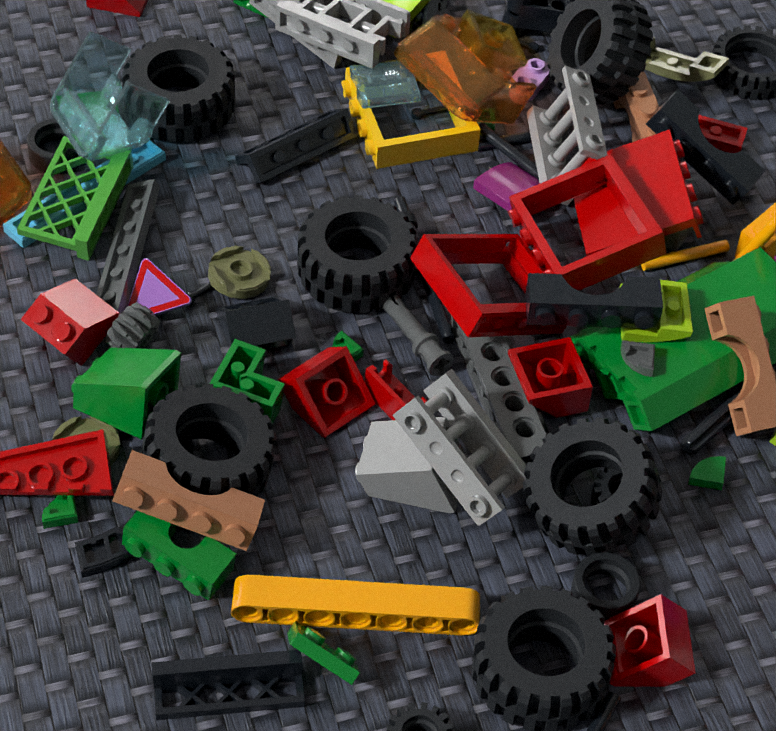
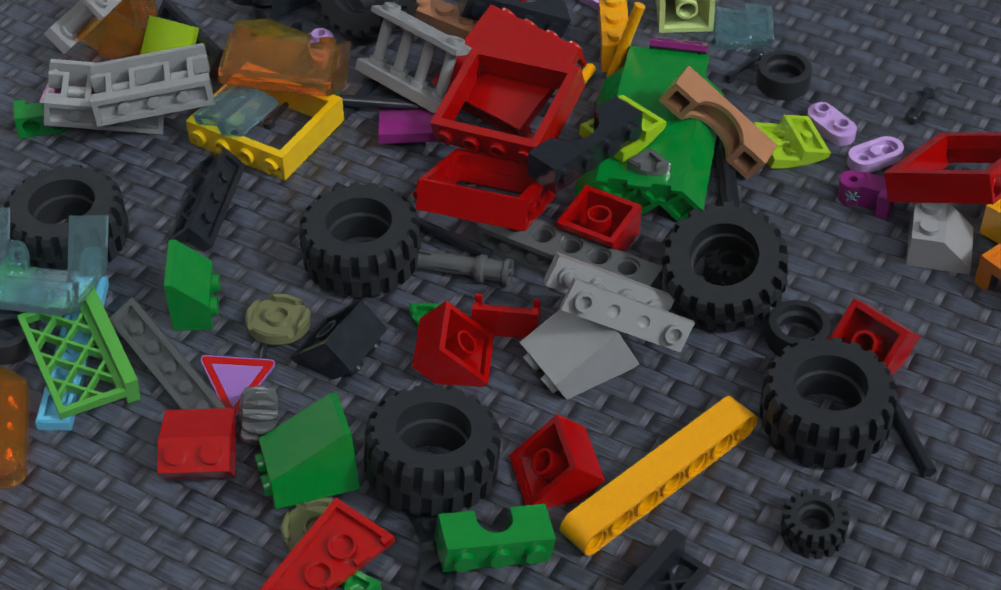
camera: 40 degrees left, 5 degrees down
nougat arch [112,450,265,551] -> none
green brick [210,339,285,424] -> none
green wing [287,621,360,685] -> none
green tile [688,456,726,490] -> none
none -> green slope [164,240,221,331]
none -> red slope [509,414,605,508]

